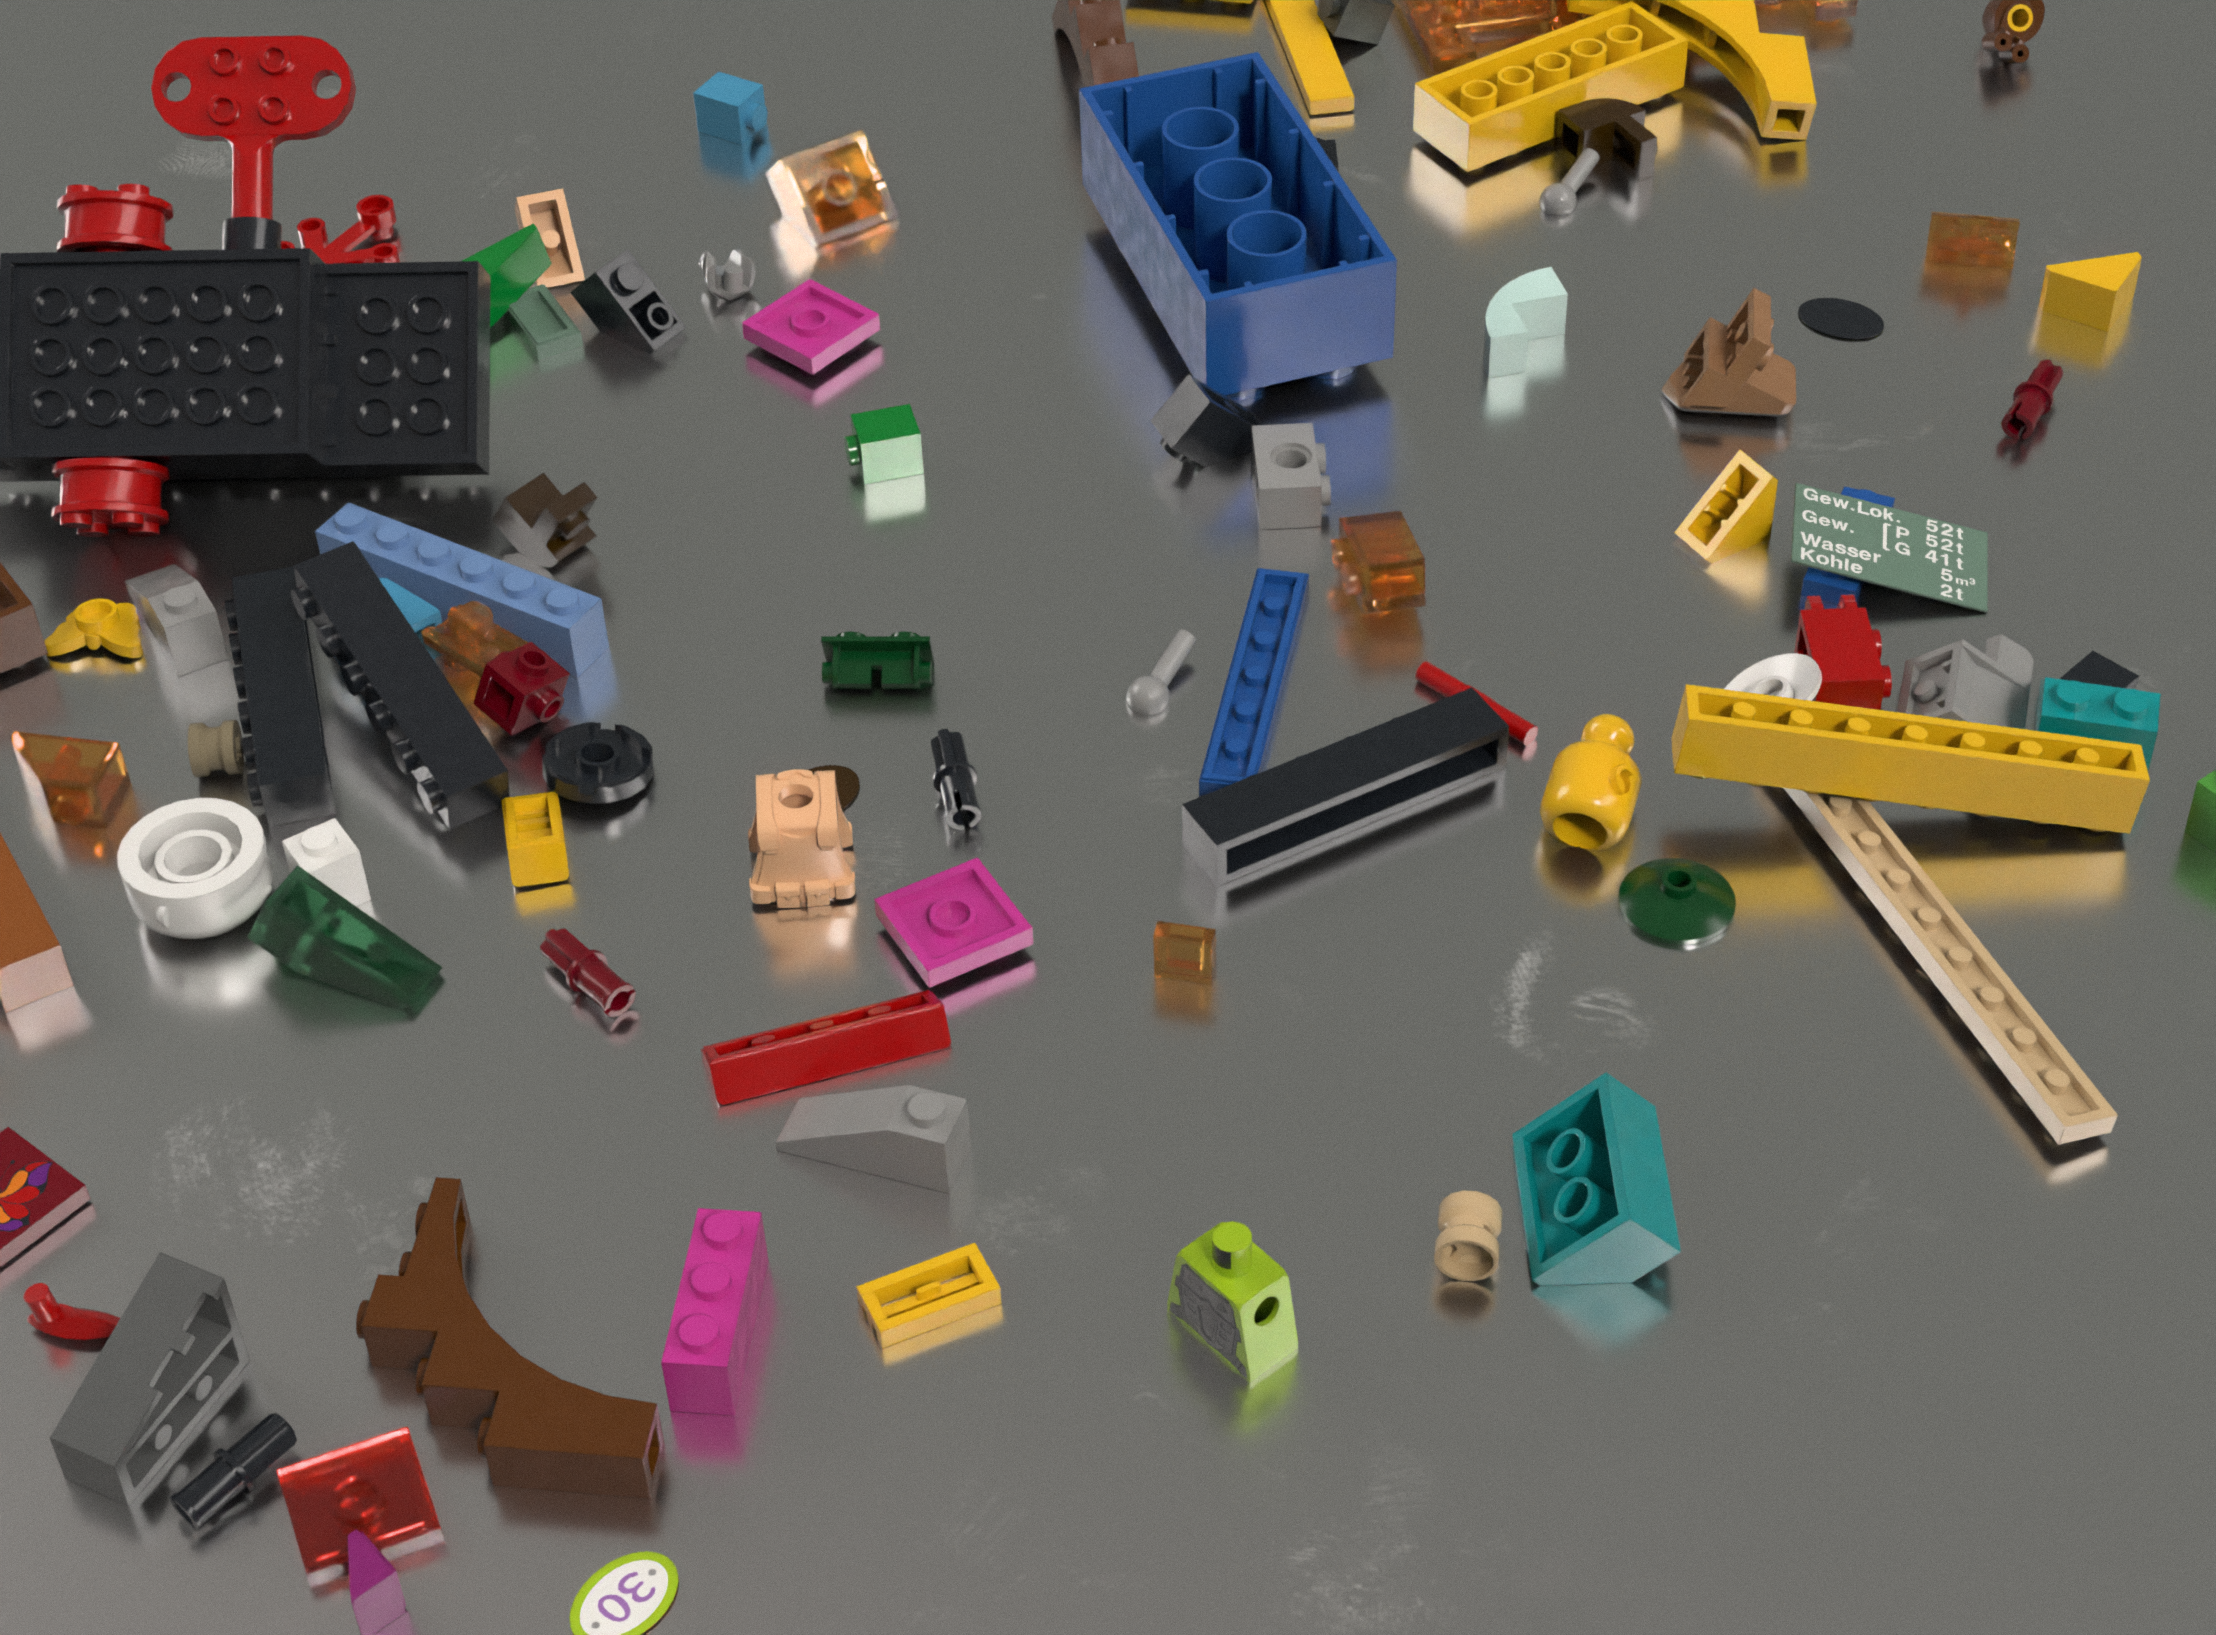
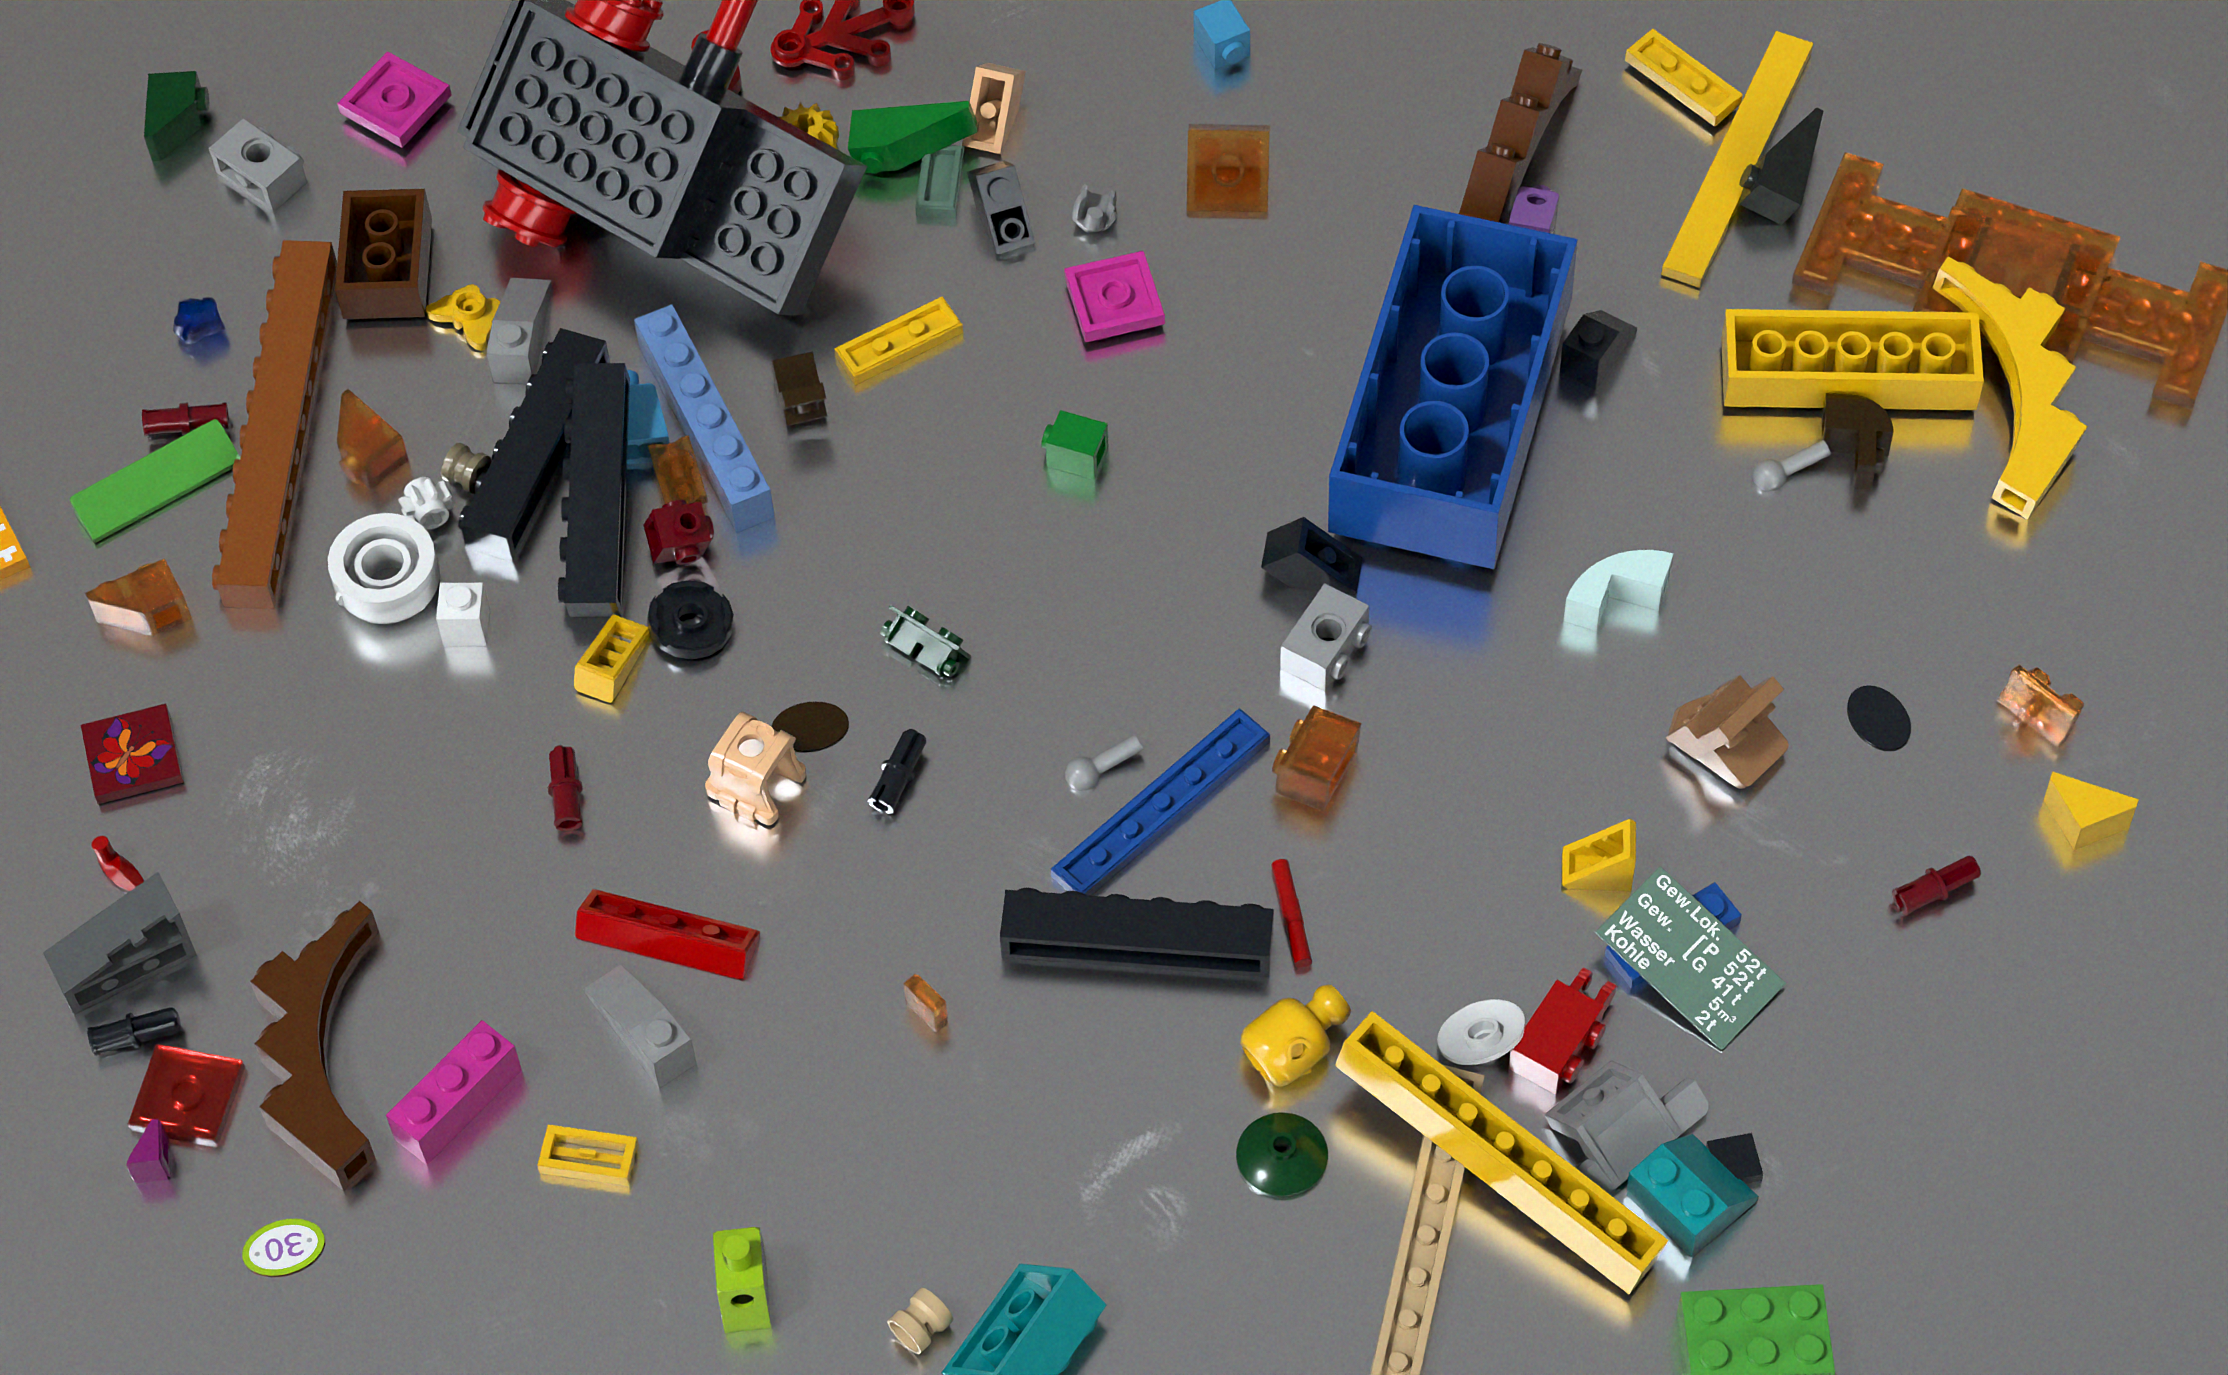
camera: 35 degrees right, 15 degrees up
clear green slope [248,865,443,1012] -> none
dark pink plate [874,857,1033,988] -> none
none -> white gear [399,477,454,529]
none -> yellow tile [834,296,963,385]

